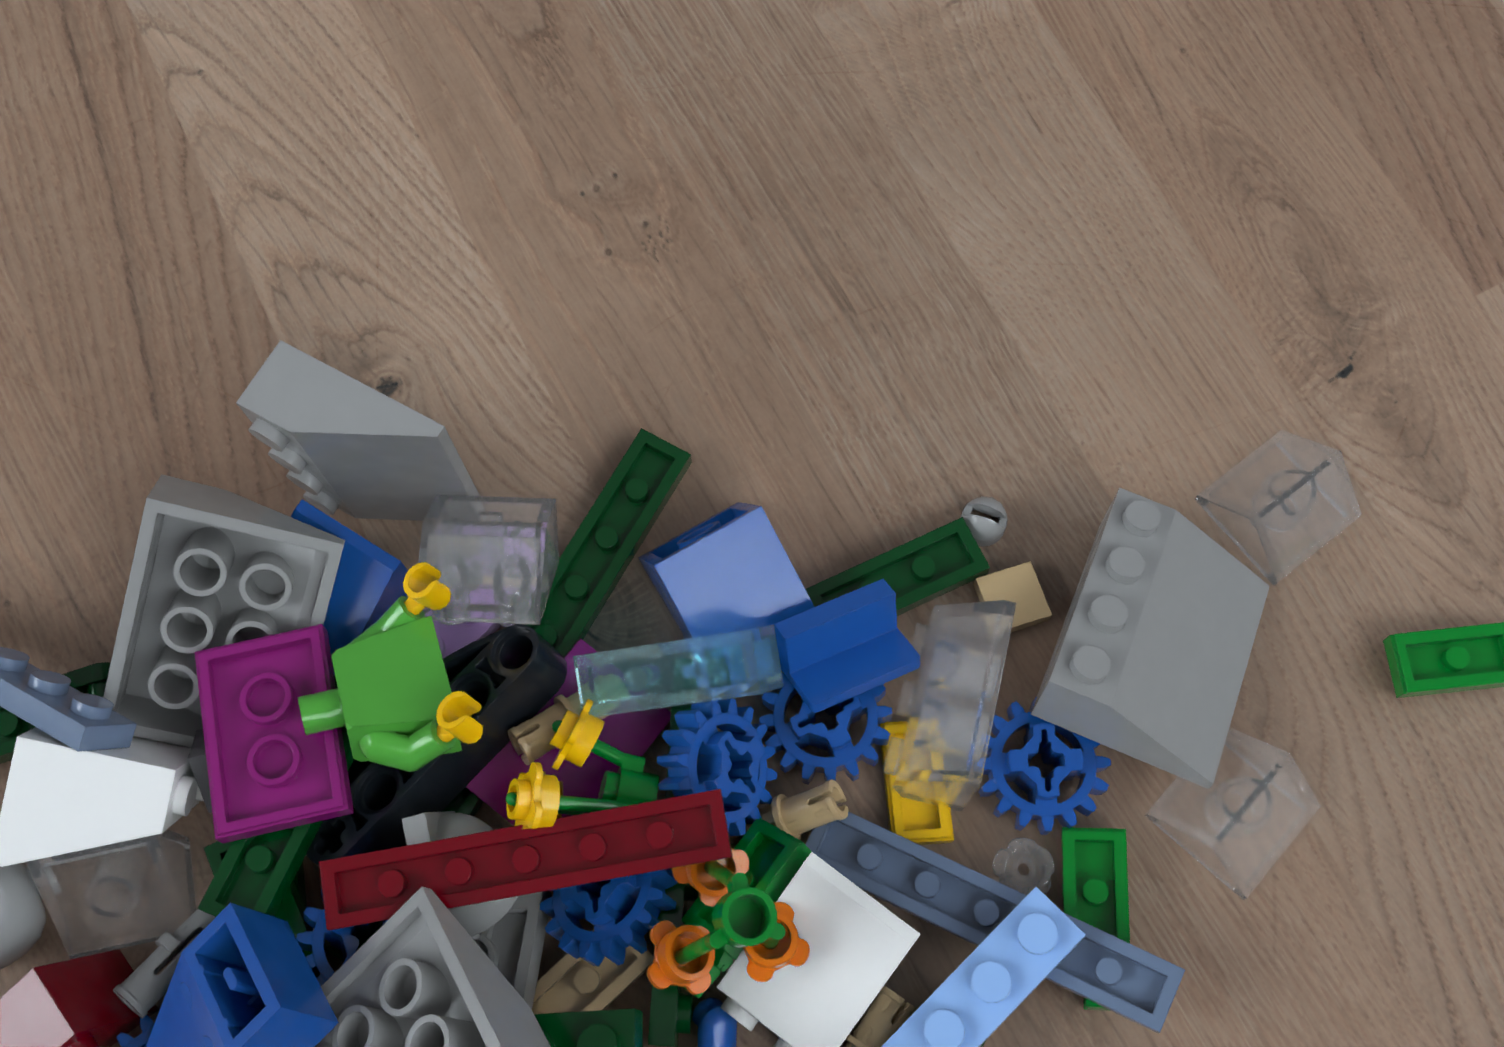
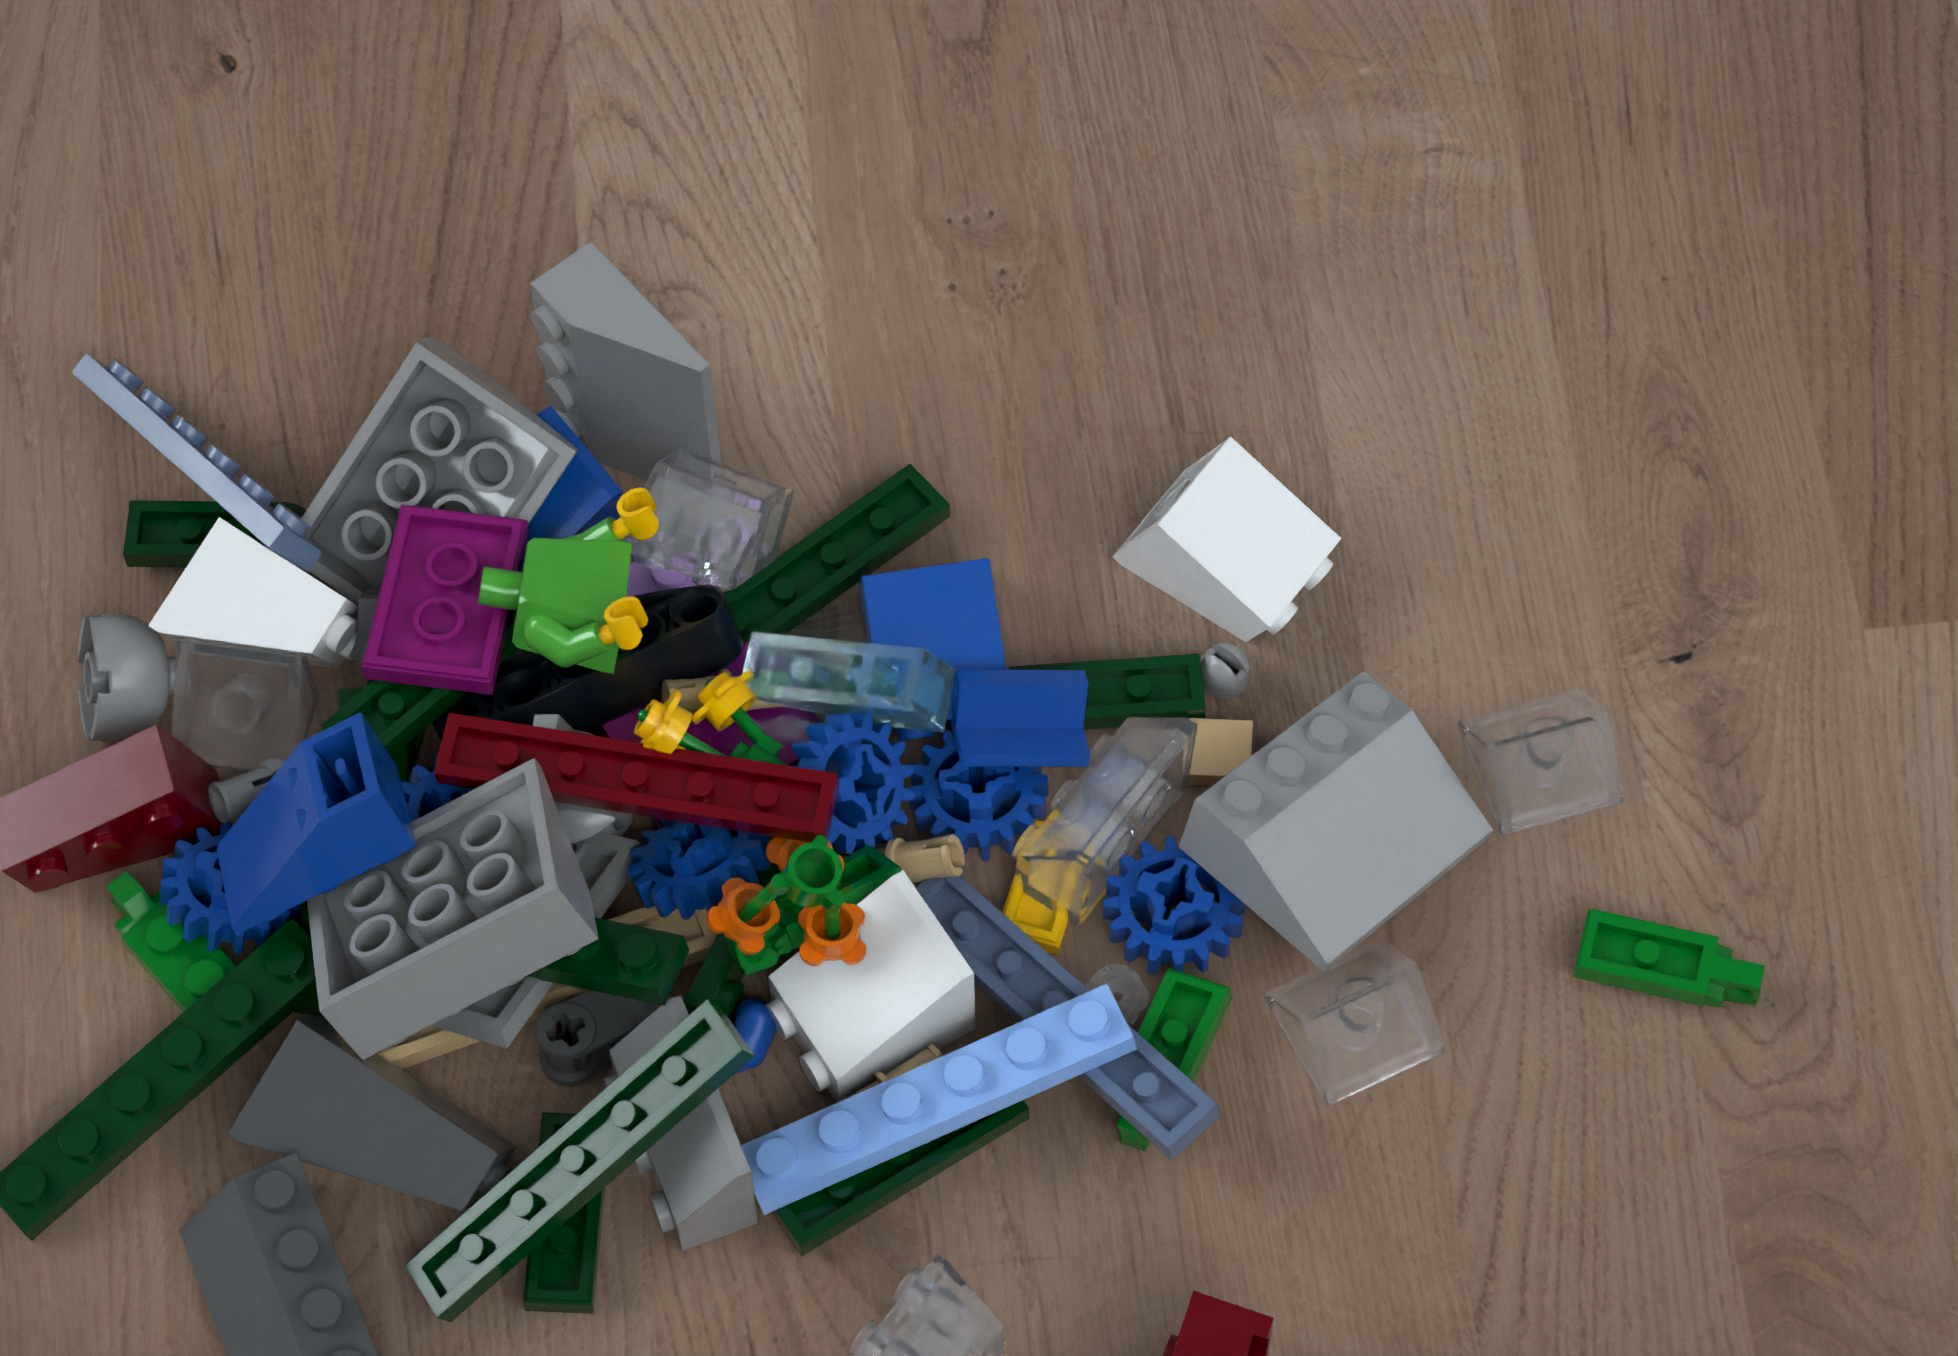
camera: 20 degrees right, 10 degrees down
none -> white slope [1113,436,1342,642]

